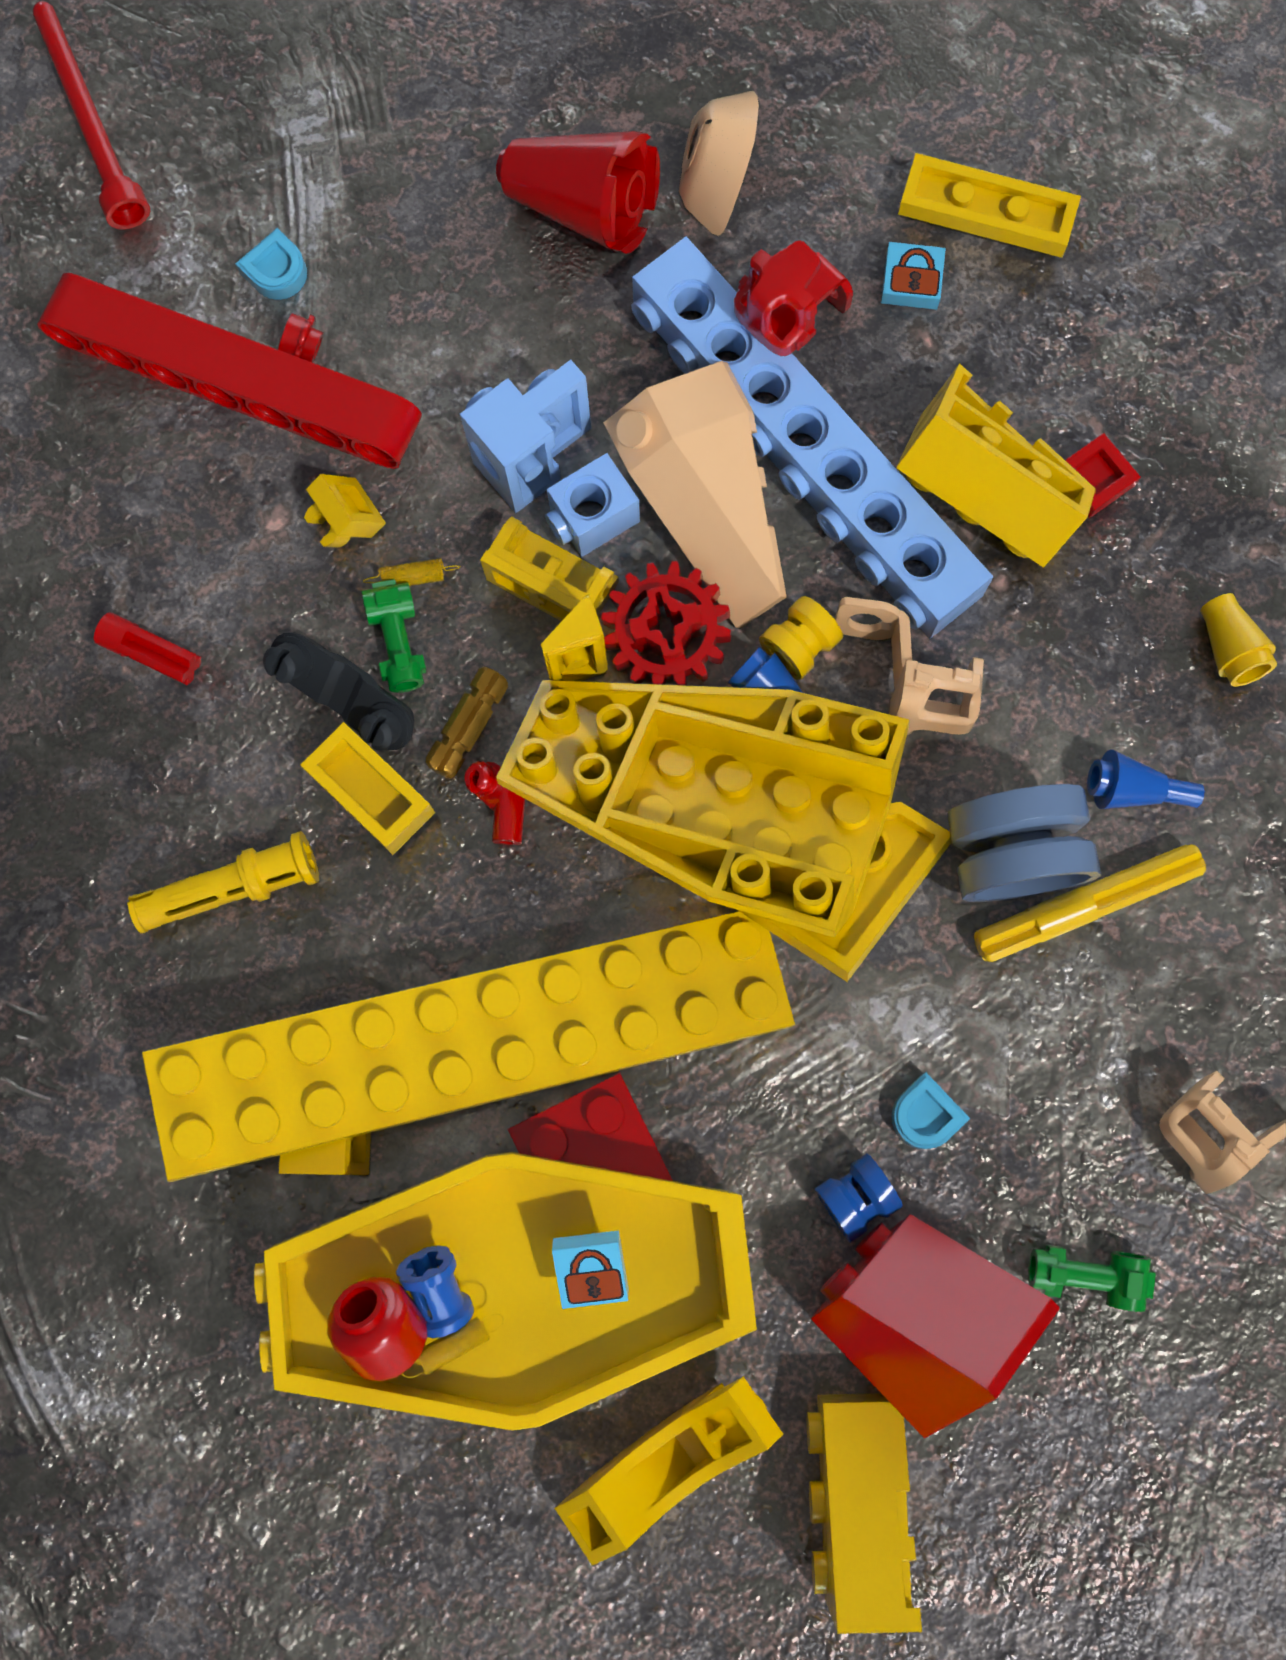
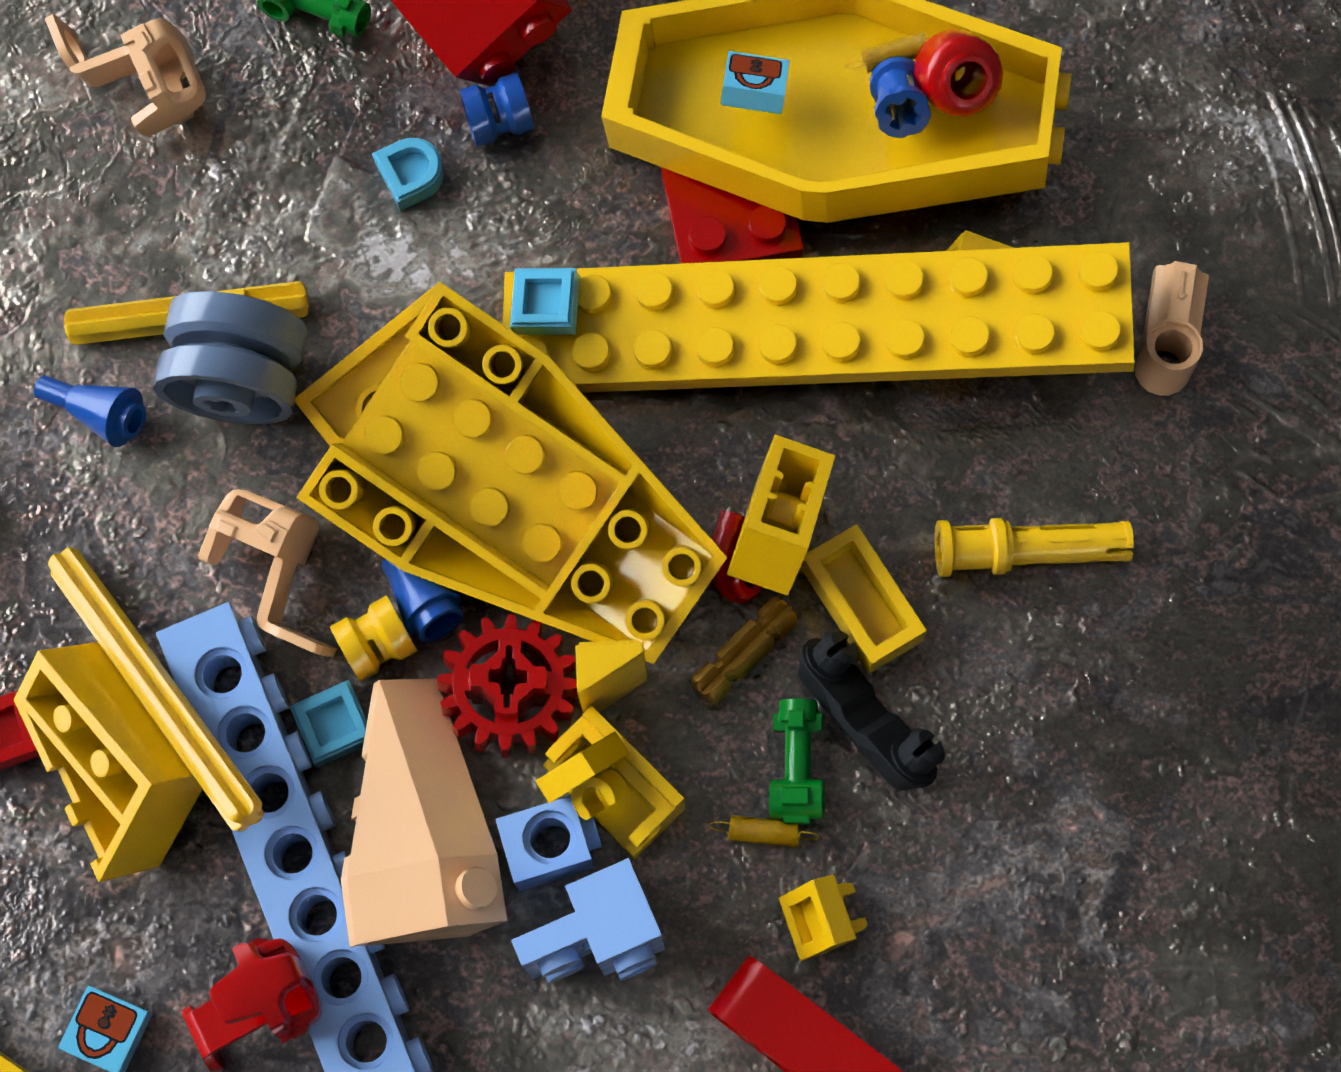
camera: 165 degrees left, 5 degrees down
red piece [94,612,201,685] -> none
none -> yellow axle [48,547,264,832]
none -> medium azure tile [289,680,368,768]
none -> medium azure tile [510,268,580,335]
none -> yellow tile [536,731,629,820]
none -> yellow brick [726,434,835,596]
none -> light nougat piece [1135,261,1209,396]

